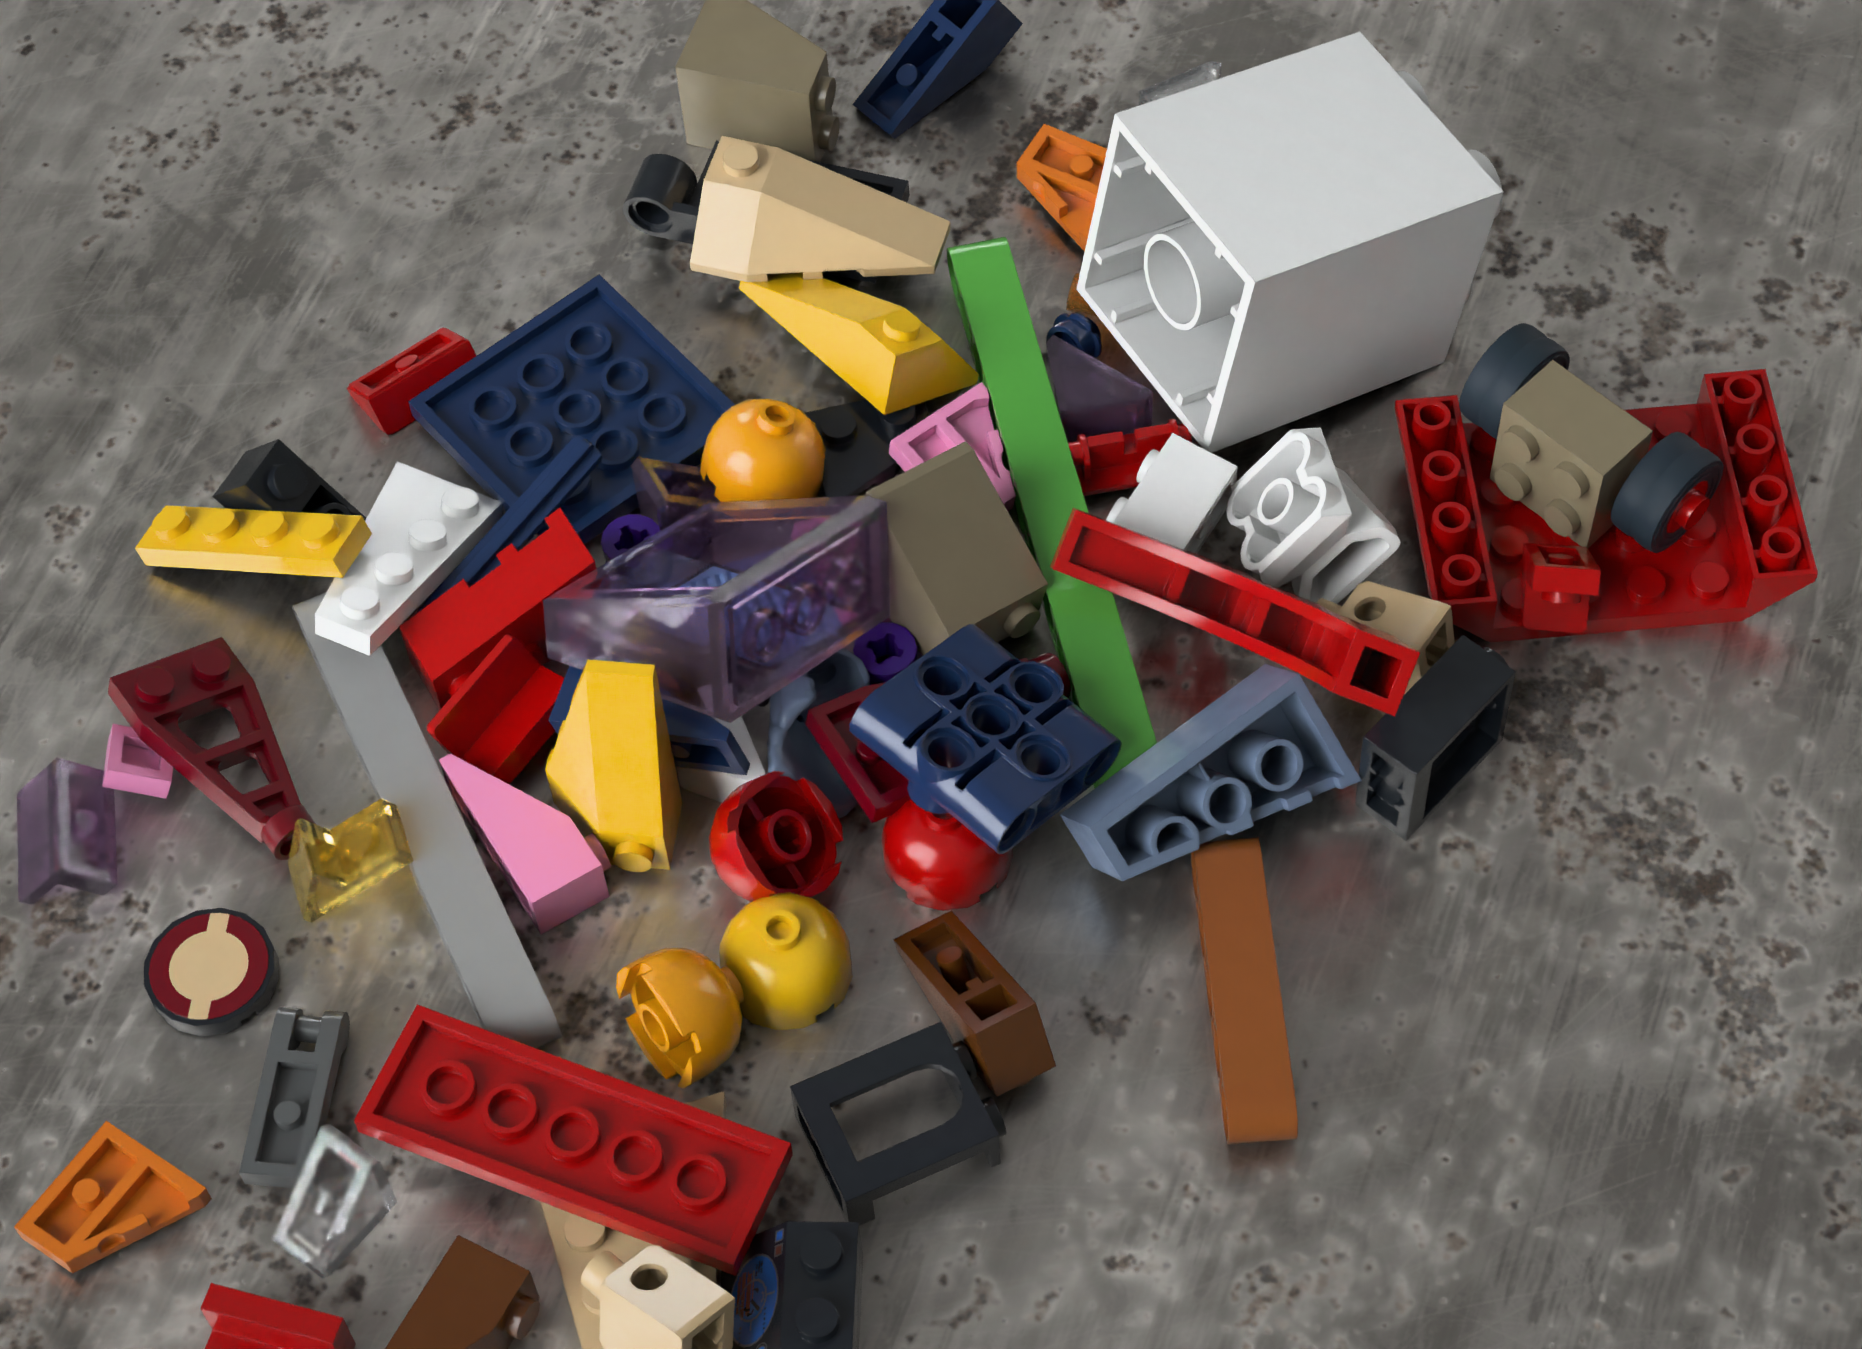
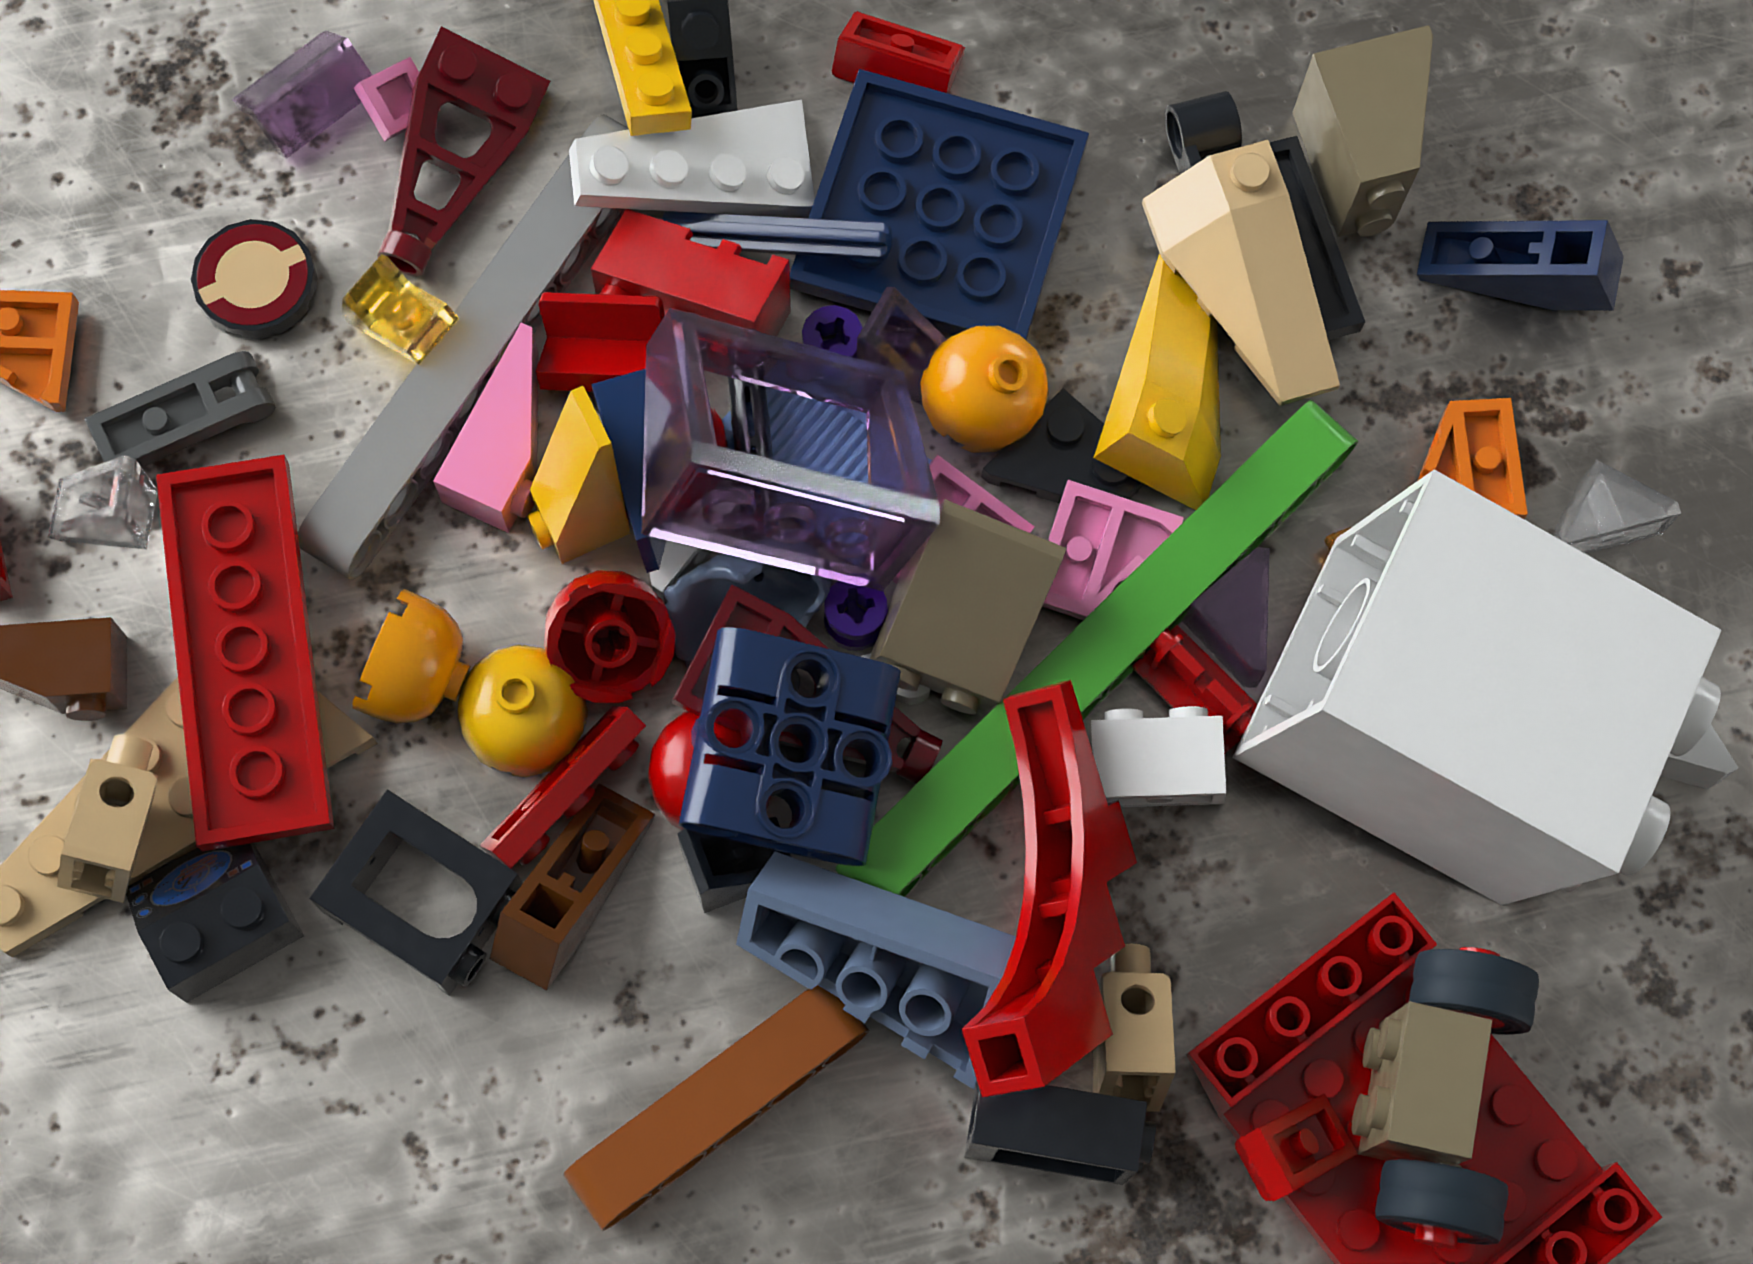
camera: 50 degrees right, 15 degrees up
dark blue plate [1046,313,1102,370] -> none
white piece [1226,427,1400,604] -> none
none -> red plate [479,706,646,869]
none -> black slope [677,817,792,913]

